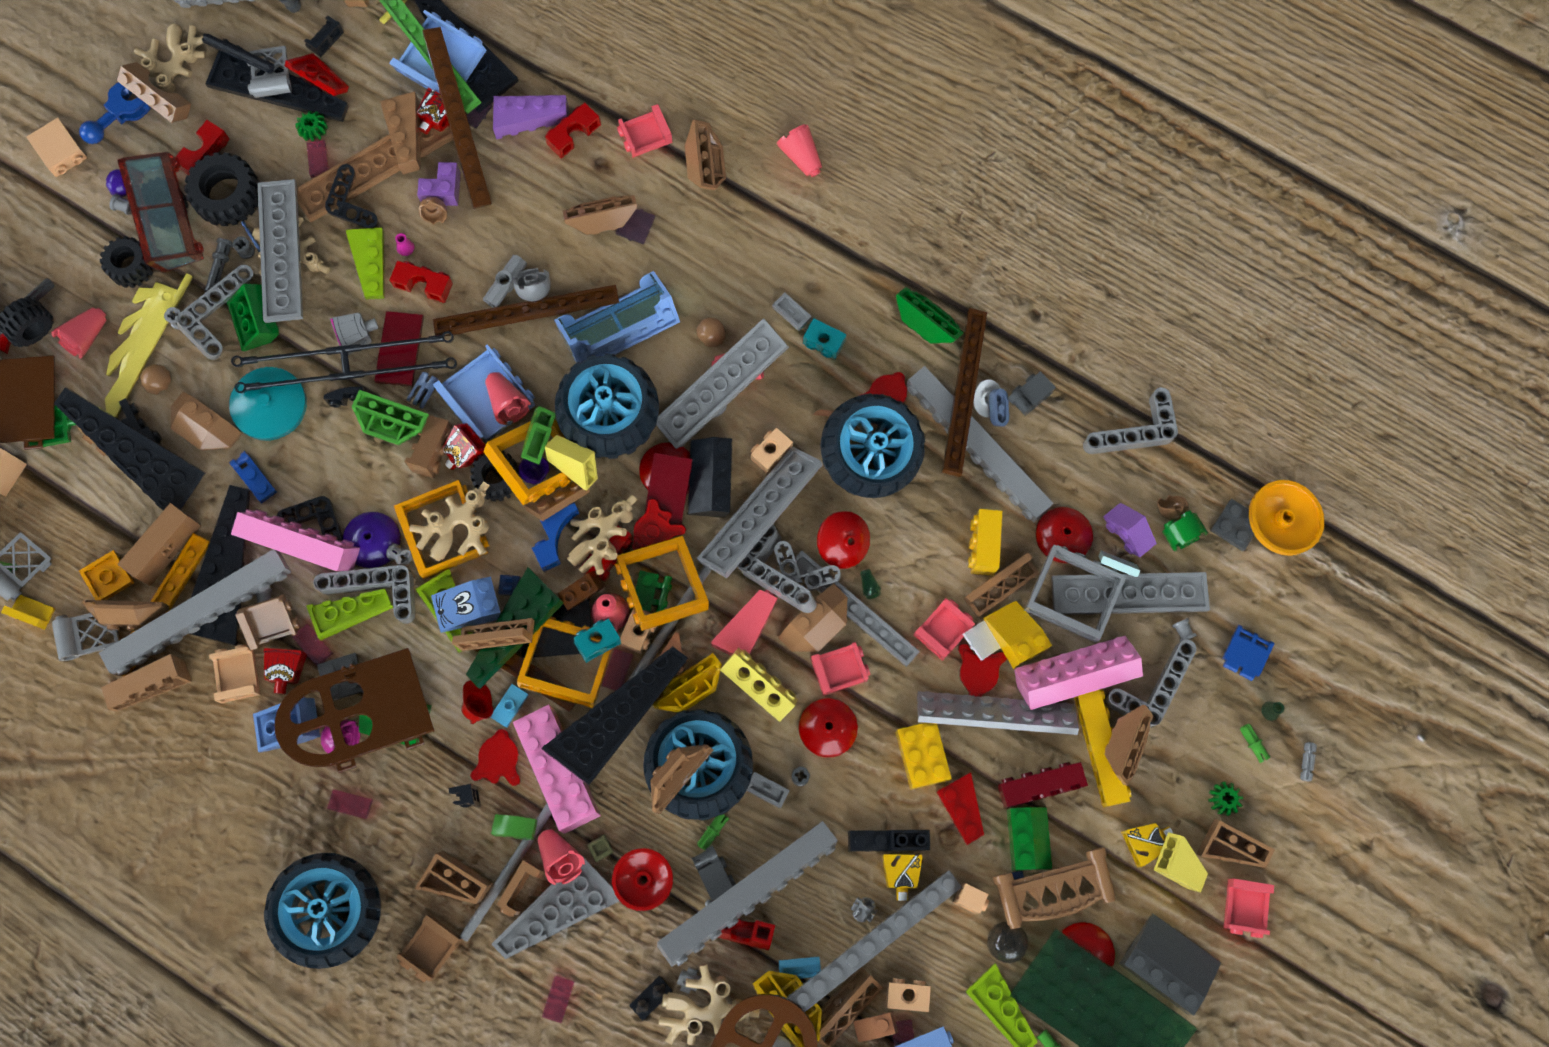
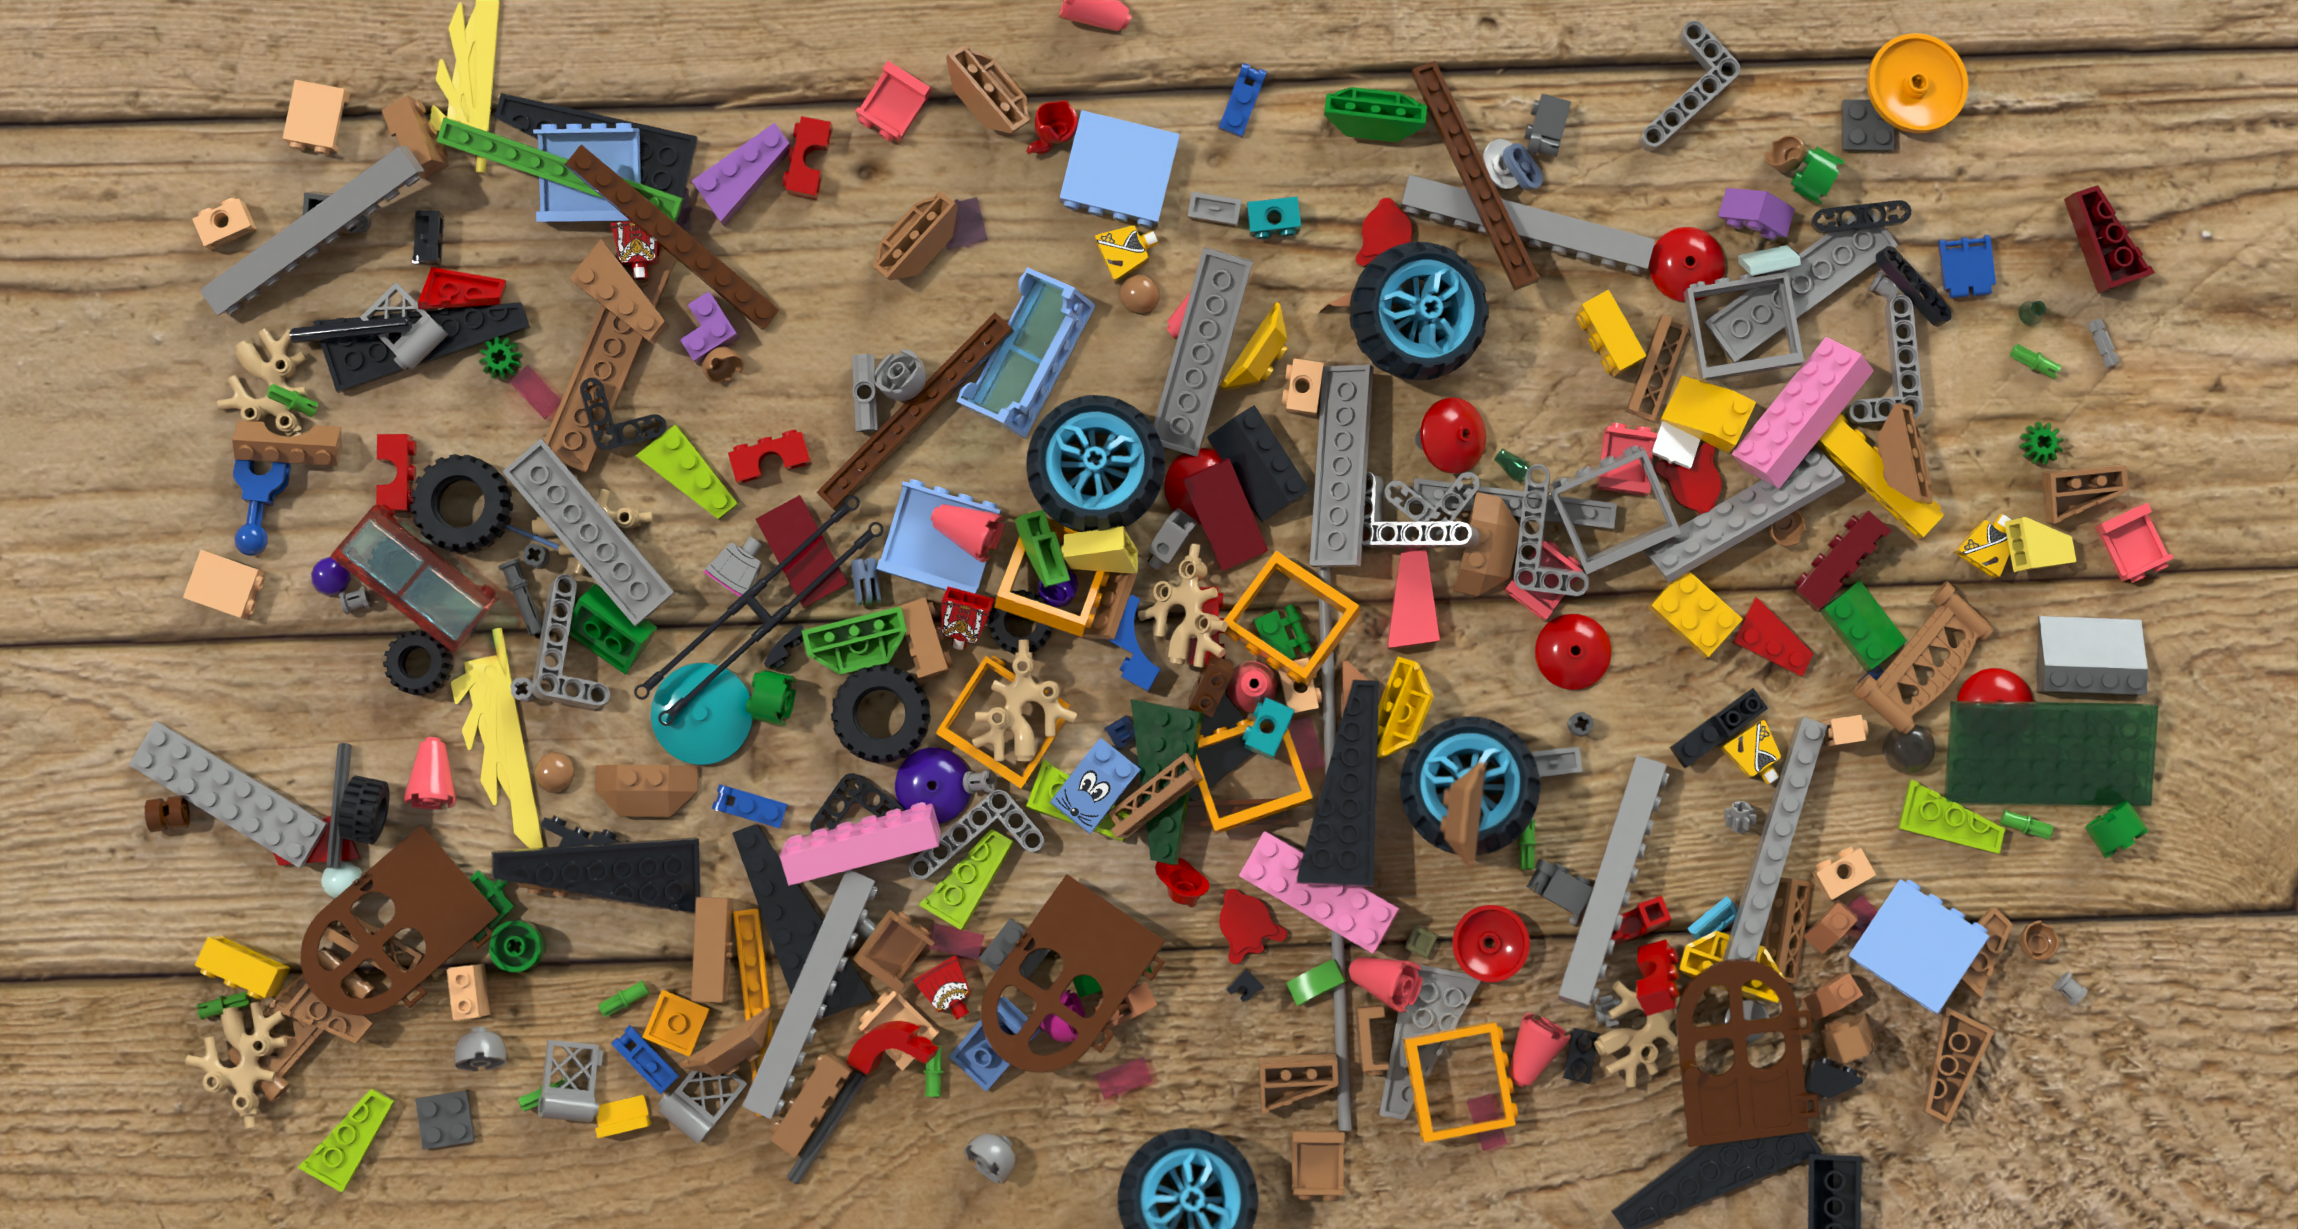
camera: 30 degrees left, 10 degrees up
dark pink cone [395,233,415,256] -> none
medium azure plate [490,684,529,728] -> none
red tile [632,499,686,550] -> none
light yellow brick [720,648,798,722] -> none
none -> bright green axle [266,384,318,417]
none -> green brick [489,920,546,972]
none -> bright green axle [598,980,650,1017]
none -> blue plate [611,1025,680,1095]
none -> green brick [746,670,796,726]
none -> dark grey axle [787,1071,866,1184]
none -> black tyre [831,665,931,763]
none -> red arch [846,1021,939,1075]
none -> bright green axle [923,1045,944,1097]
none -> light grey cylinder [964,1134,1015,1184]
none -> red hair [1026,100,1078,155]
none -> light blue panel [1060,110,1180,228]
none -> nougat slope [1094,982,1157,1029]
none -> yellow torso [1095,226,1158,283]
none -> light grey torso [1147,508,1198,570]
none -> blue plate [1219,62,1267,138]
none -> yellow wedge [1219,302,1288,391]
none -> light orange window [1402,1021,1518,1143]
none -> coral cone [1508,1012,1571,1087]
none -> light grey beam [1514,463,1590,596]
none -> light grey window [1549,445,1681,574]
none -> red arch [1636,939,1679,1016]
none -> medium nougat hair [1767,510,1806,547]
none -> black beam [1811,200,1912,233]
none -> black beam [1876,246,1952,327]
none -> dark red wedge [2064,185,2155,294]

